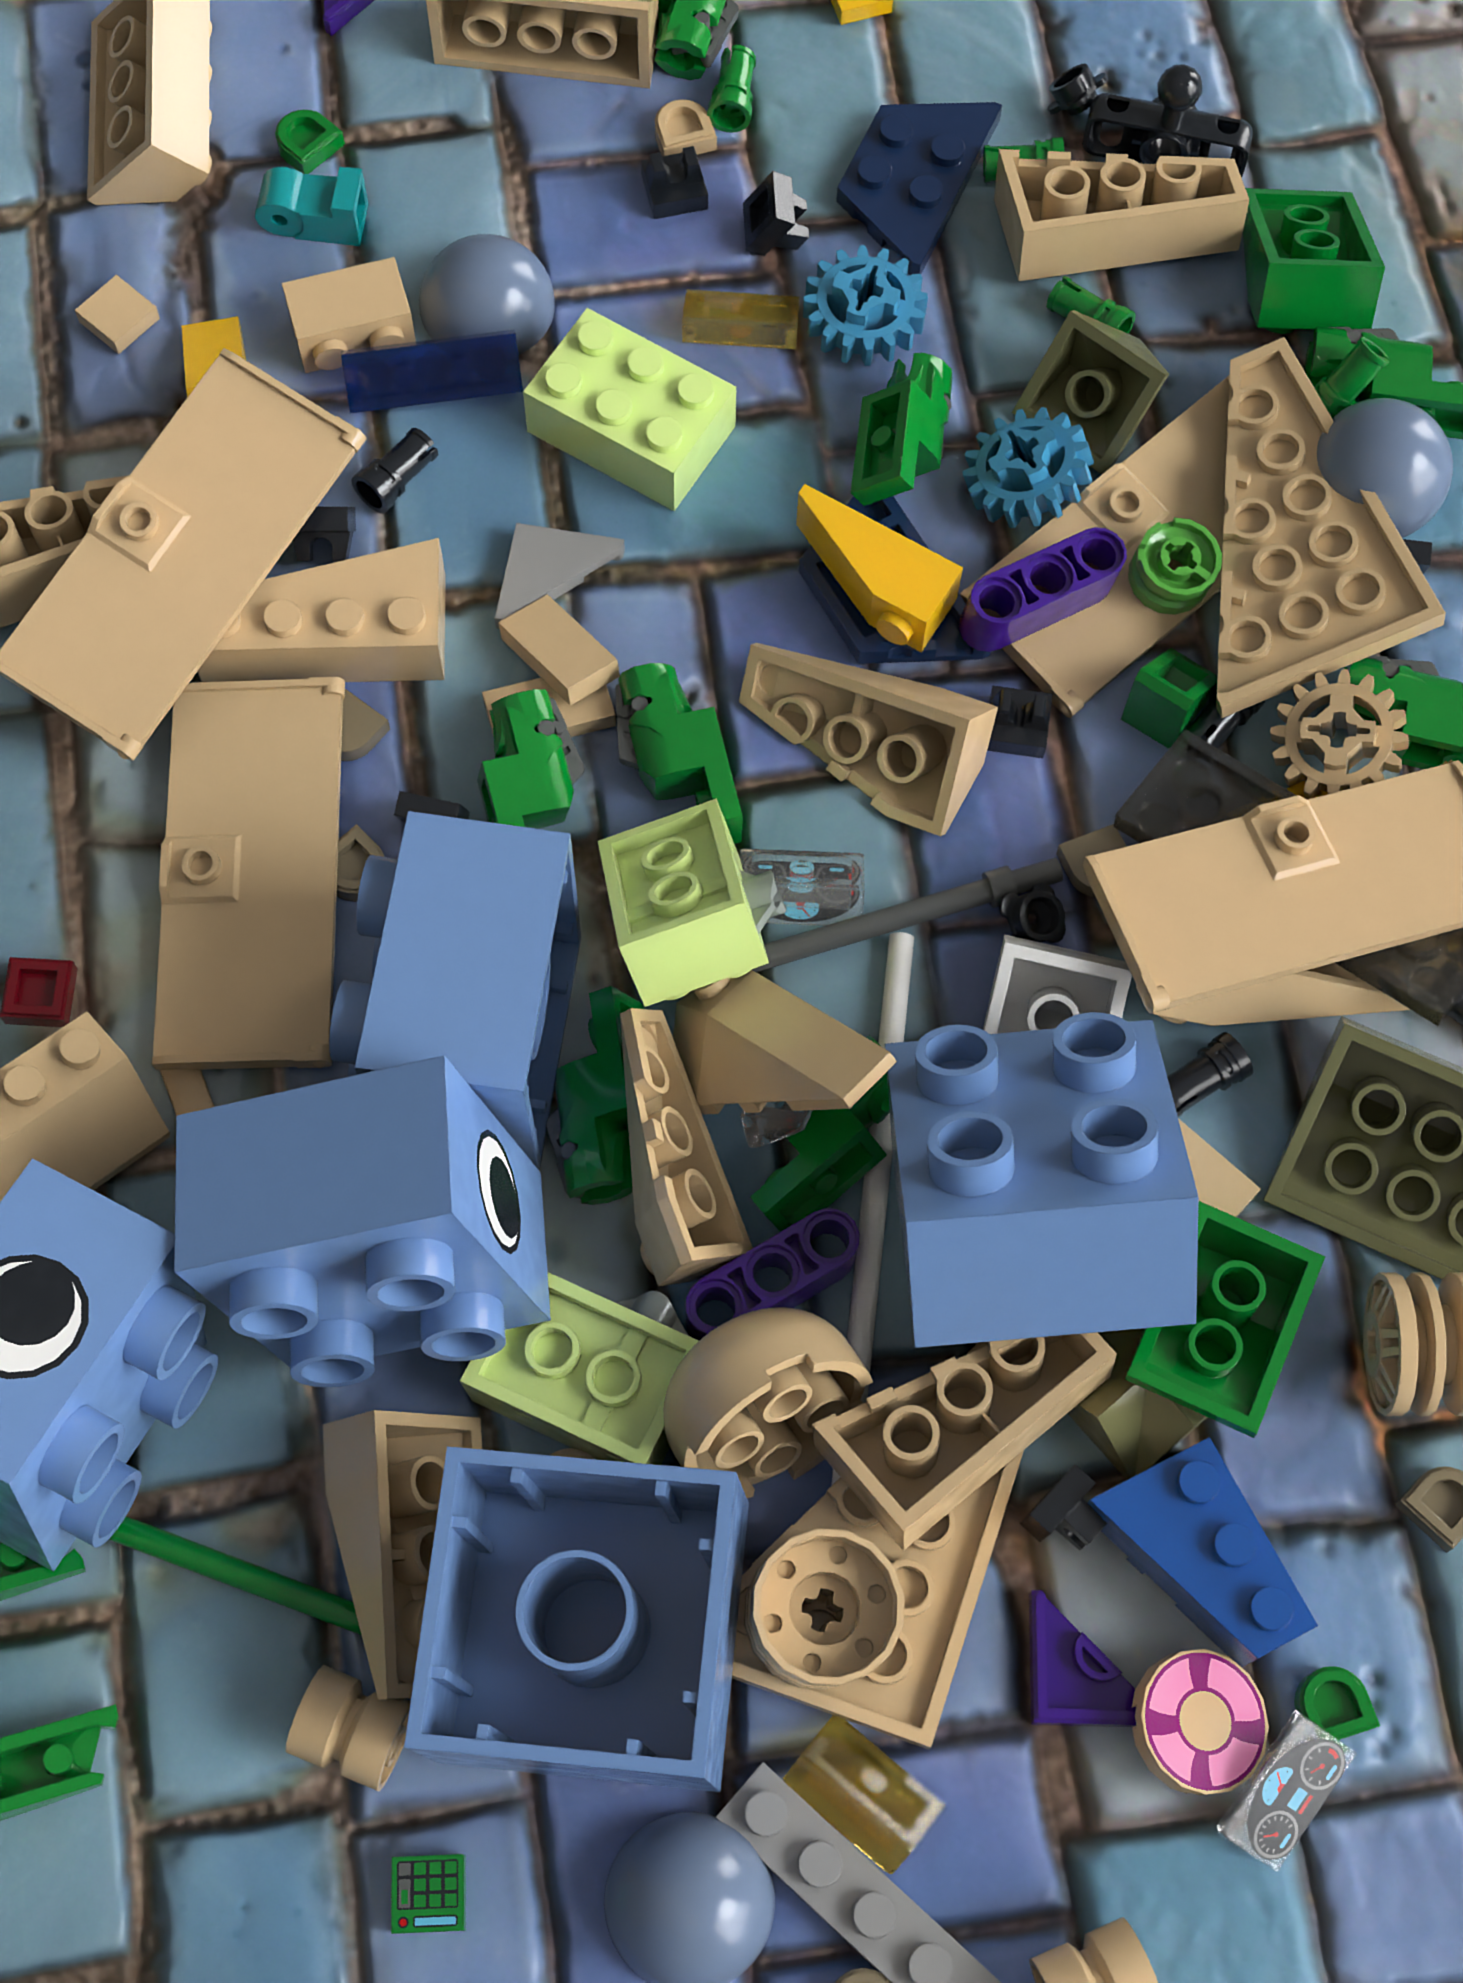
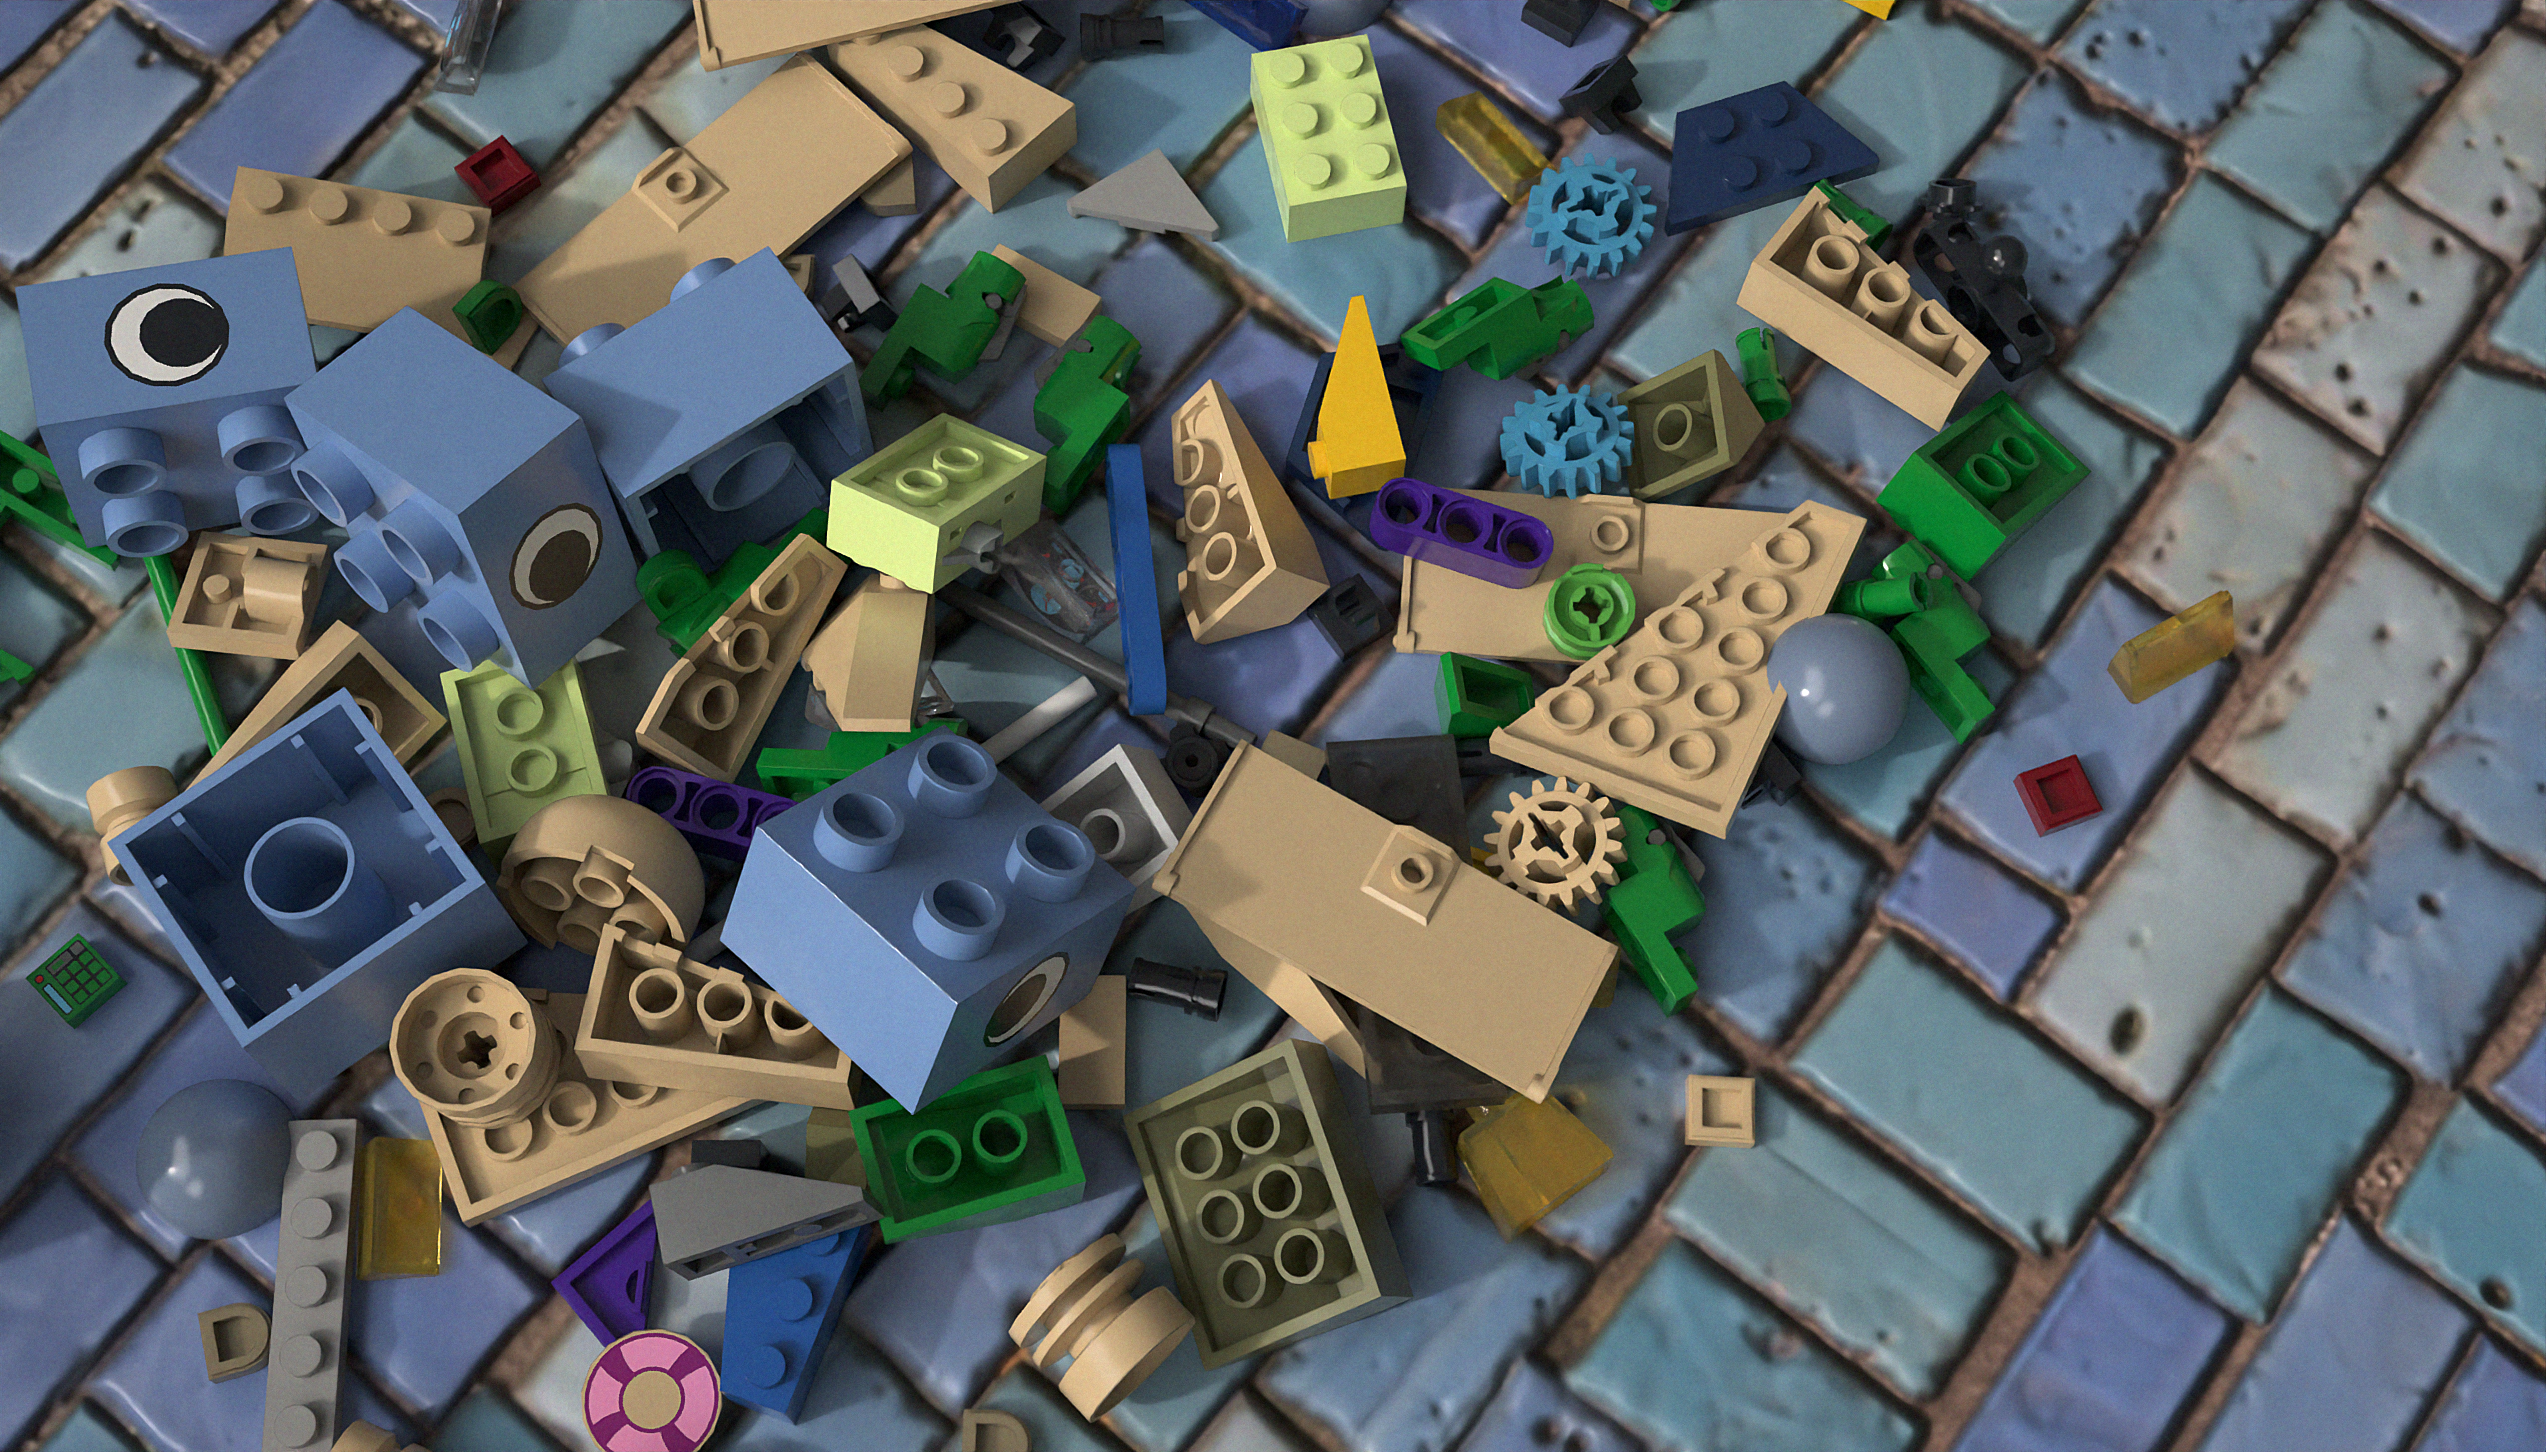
camera: 45 degrees right, 0 degrees up
tan tile [498,594,620,706] -> none
none -> tan plate [166,531,332,660]
none -> green tile [452,279,522,356]
none -> green tile [635,549,714,622]
none -> dark grey slope [649,1163,885,1281]
none -> blue beam [1104,444,1167,716]

